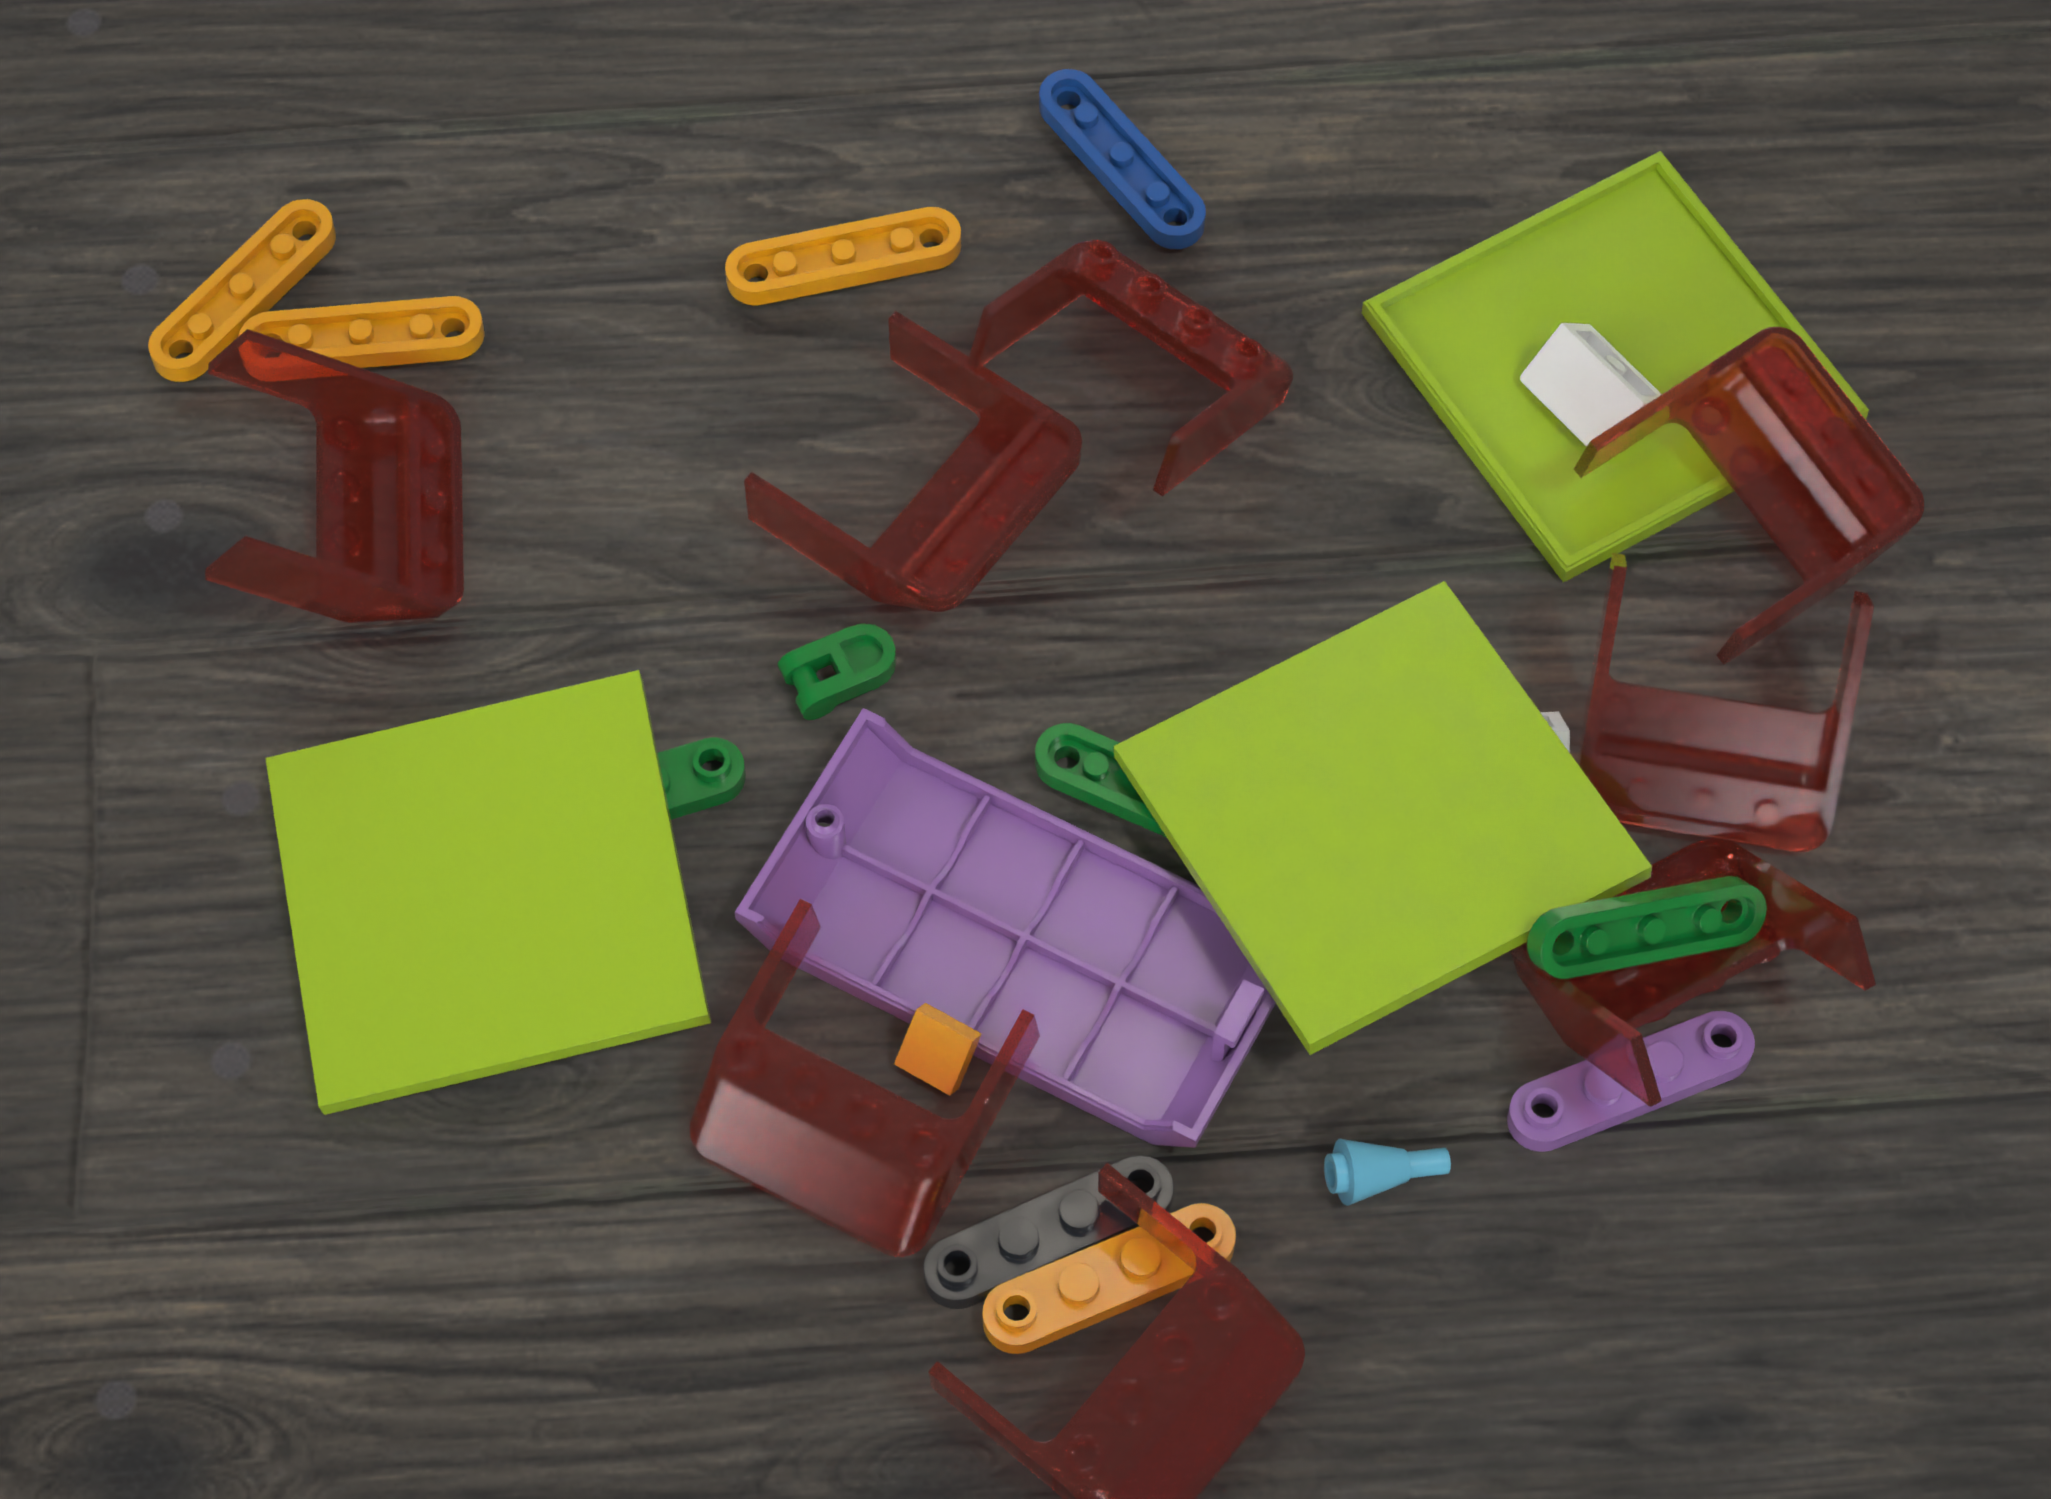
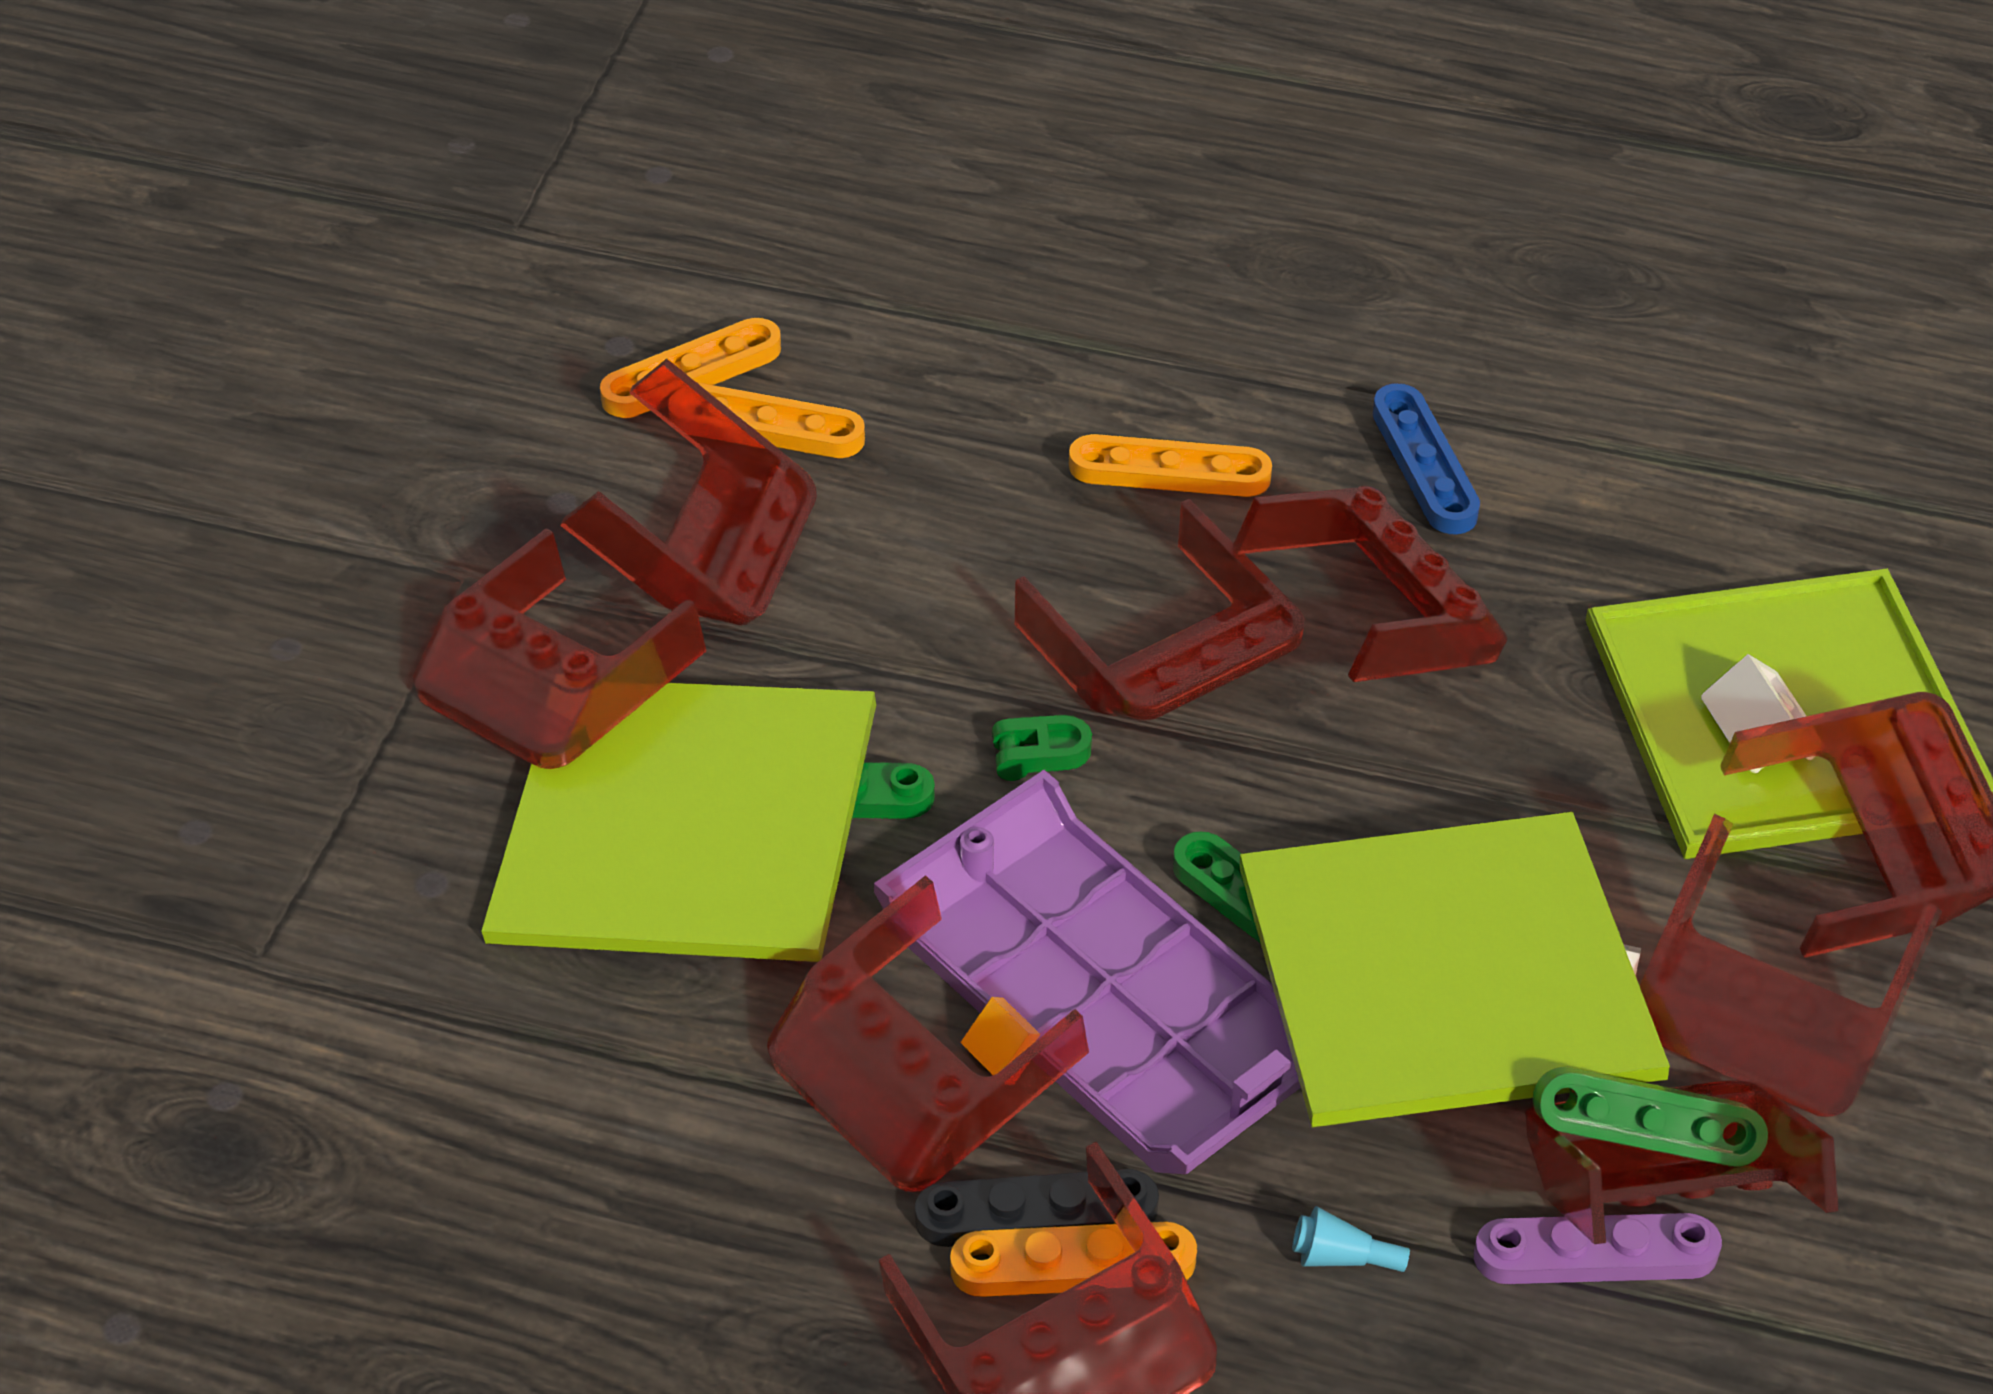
camera: 20 degrees right, 15 degrees down
none -> clear red windscreen [413,529,707,769]

